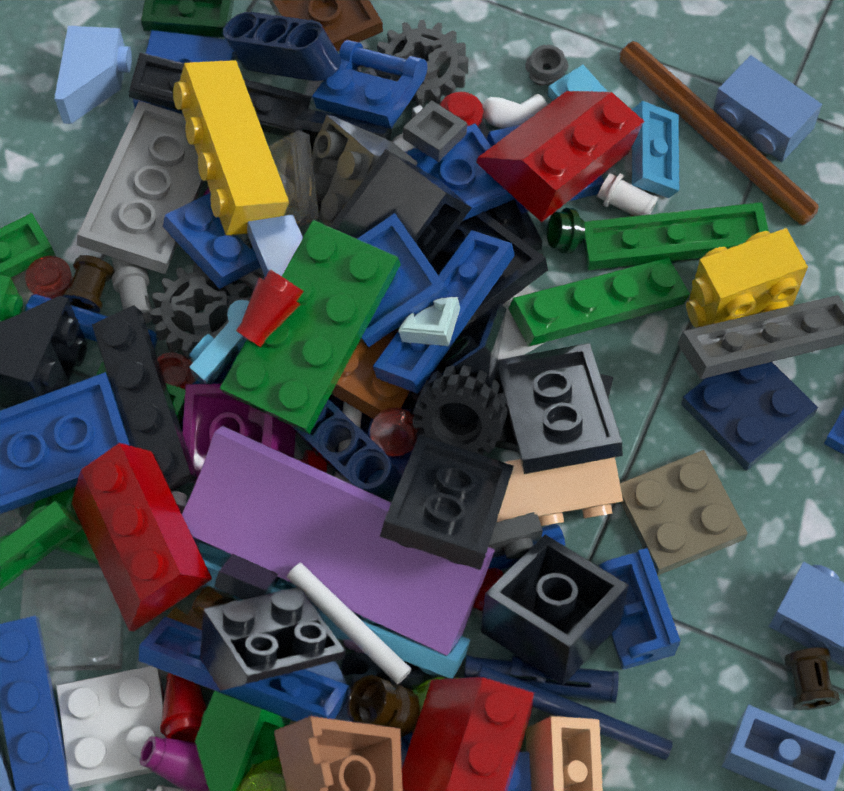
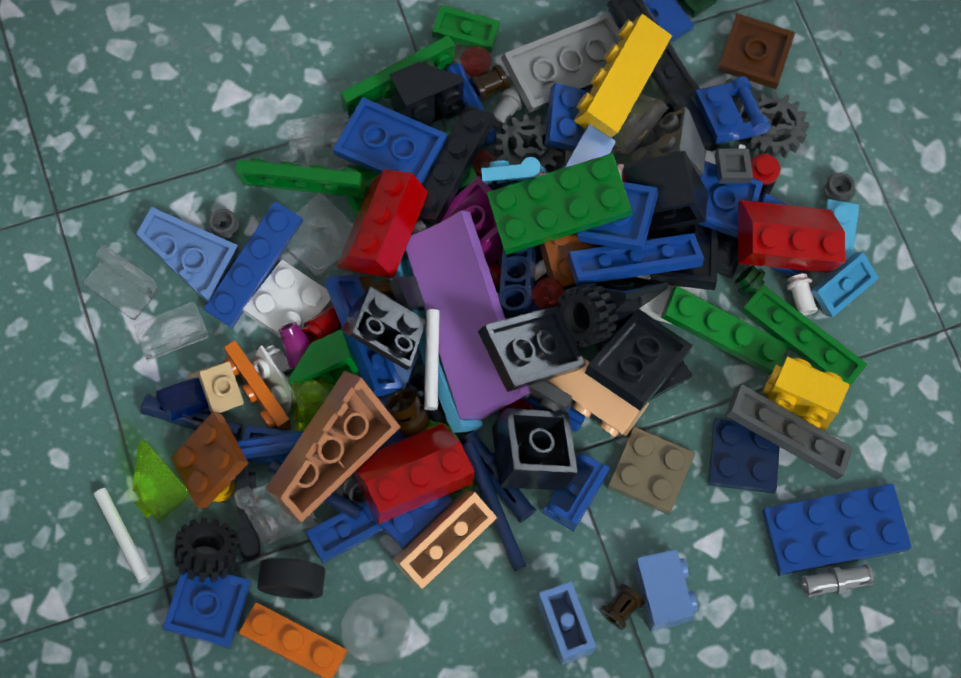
camera: 40 degrees right, 5 degrees up
dark blue beam [223,12,341,81] -> none
red cone [236,269,304,347] -> none
light aqua tile [399,297,460,346] -> none
white arm [482,94,547,129] -> none
dark orange axle [620,41,819,225] -> none
medium blue brick [713,55,822,162] -> none

